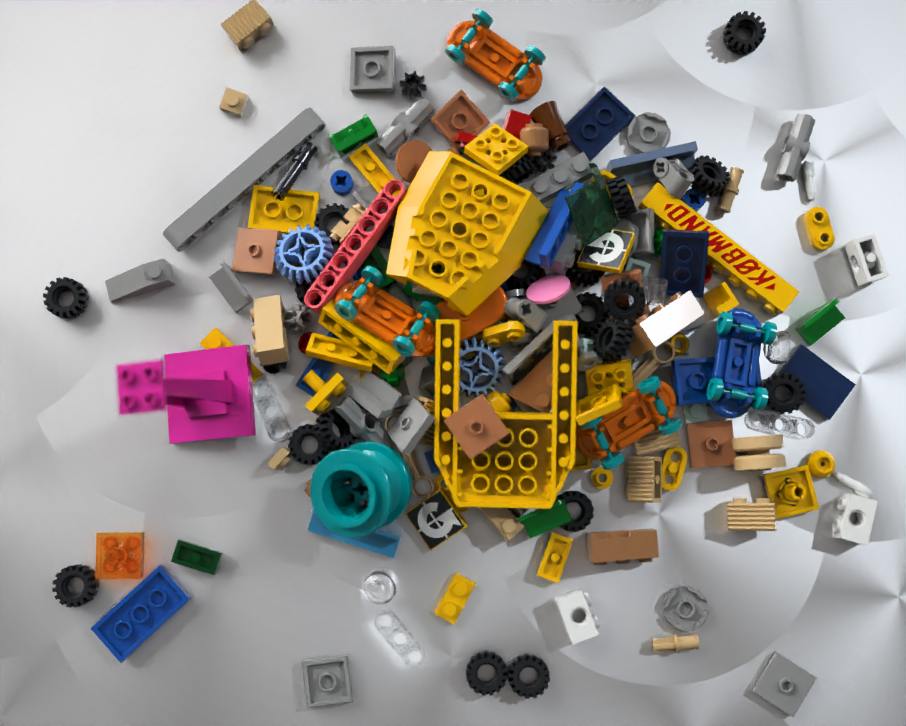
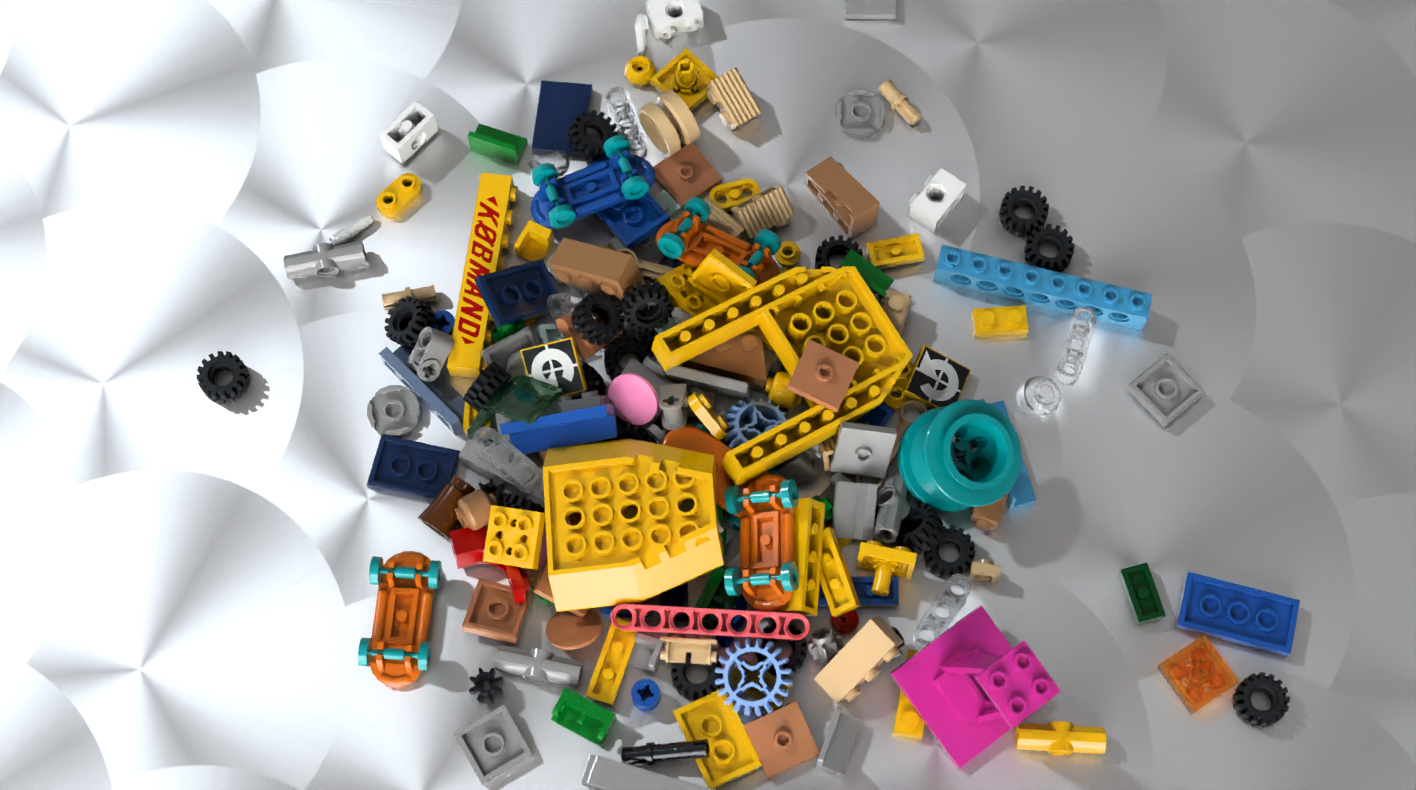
camera: 120 degrees left, 15 degrees down
none -> clear beam [473,426,542,494]
none -> dark azure brick [933,245,1153,331]
none -> yellow piece [1015,721,1106,755]

